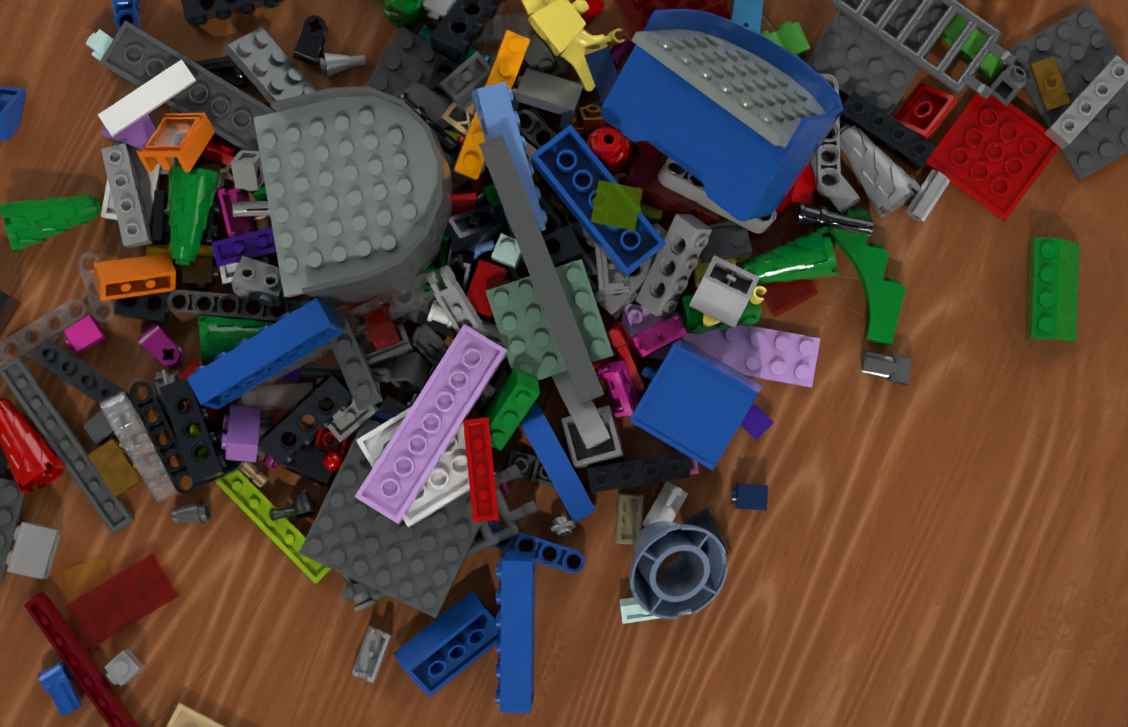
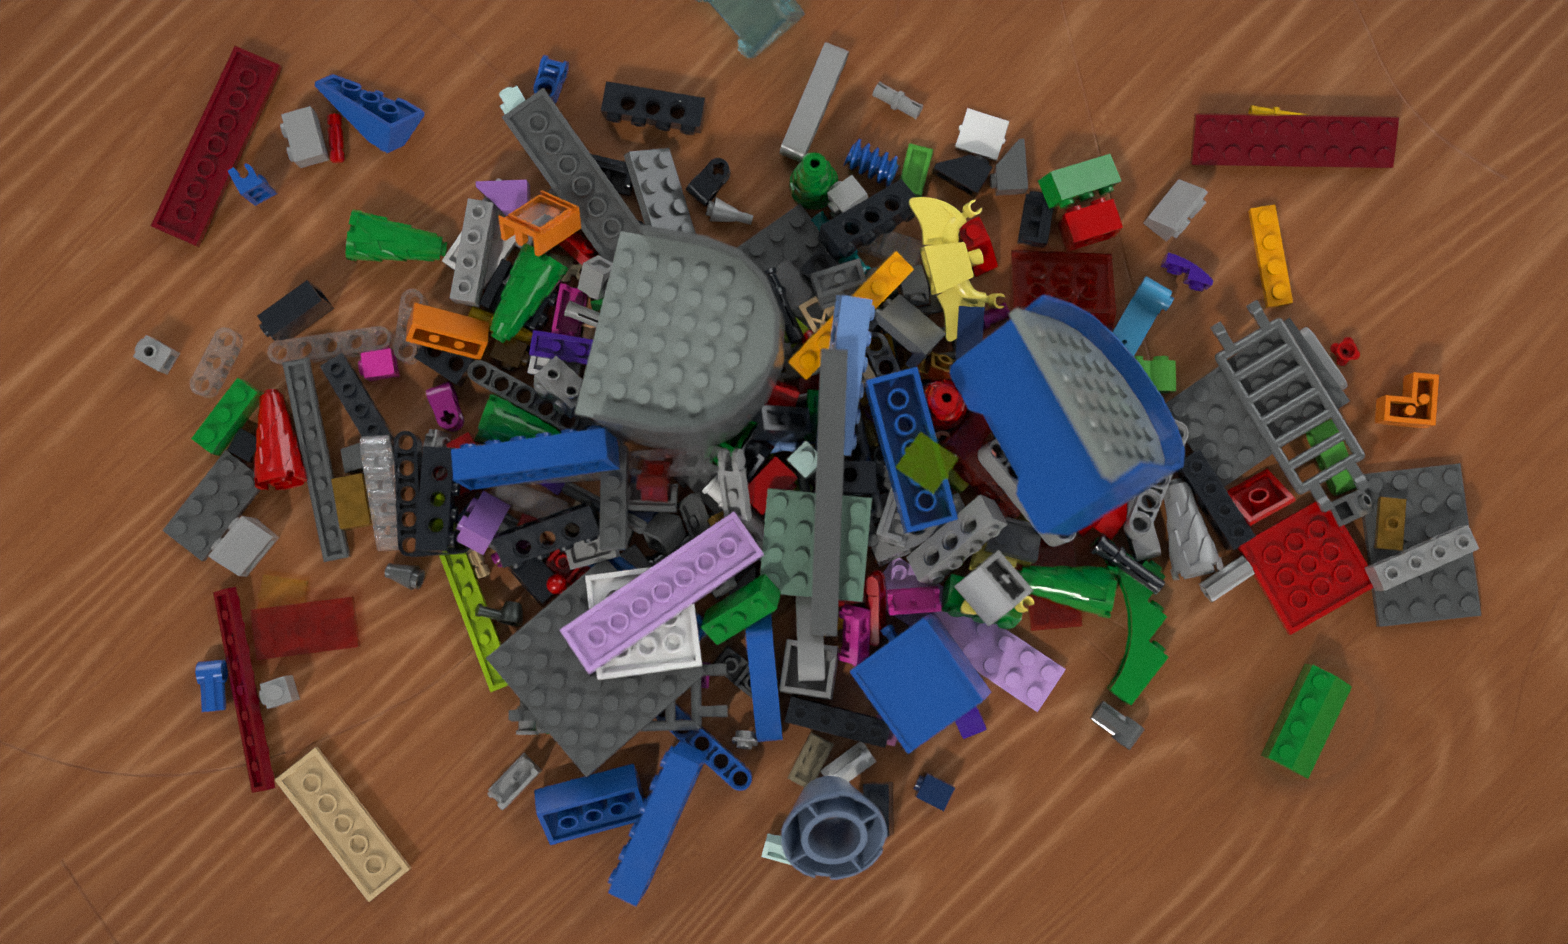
camera: 30 degrees right, 0 degrees up
white tile [98,59,197,137] -> none
red plate [463,418,499,523] -> none

